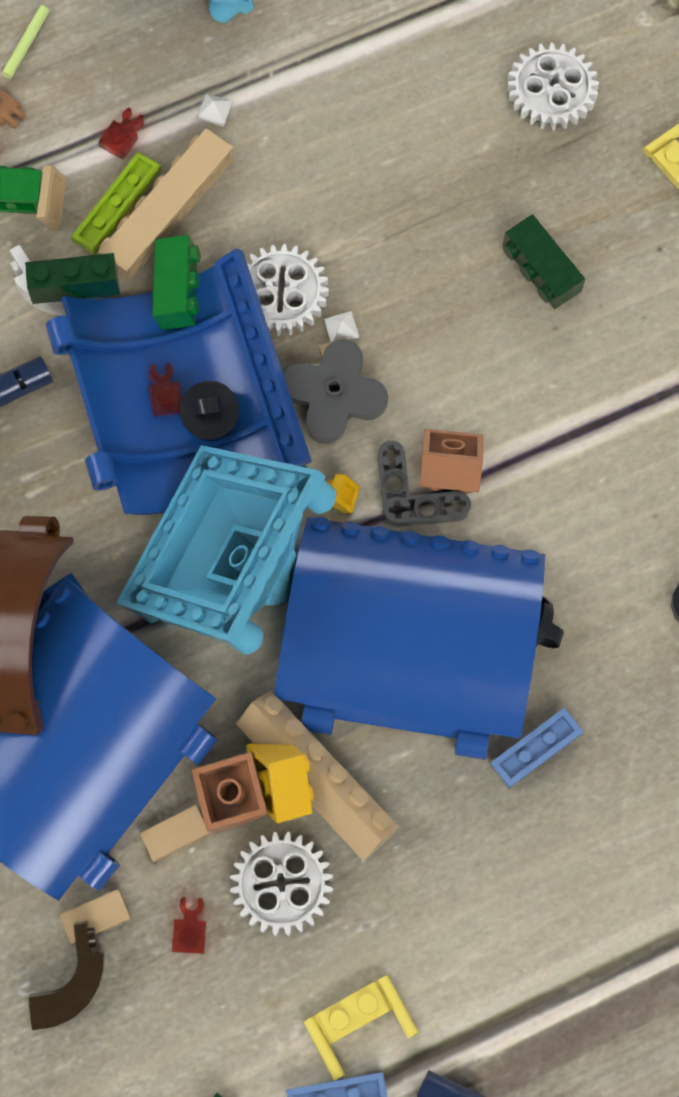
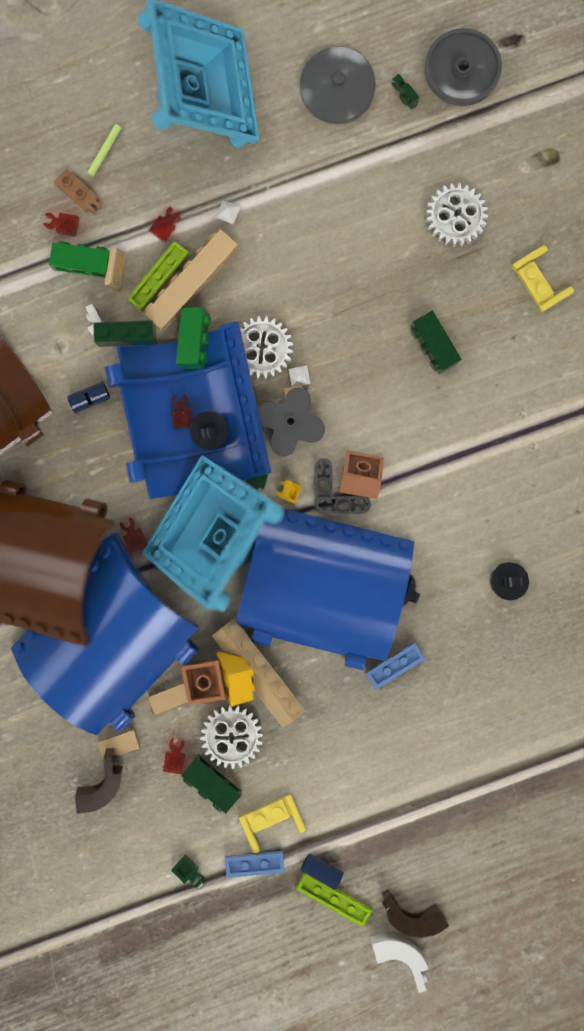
camera: 10 degrees right, 15 degrees up
none -> clear red plate [119,517,148,554]
none -> dark green brick [181,754,242,814]

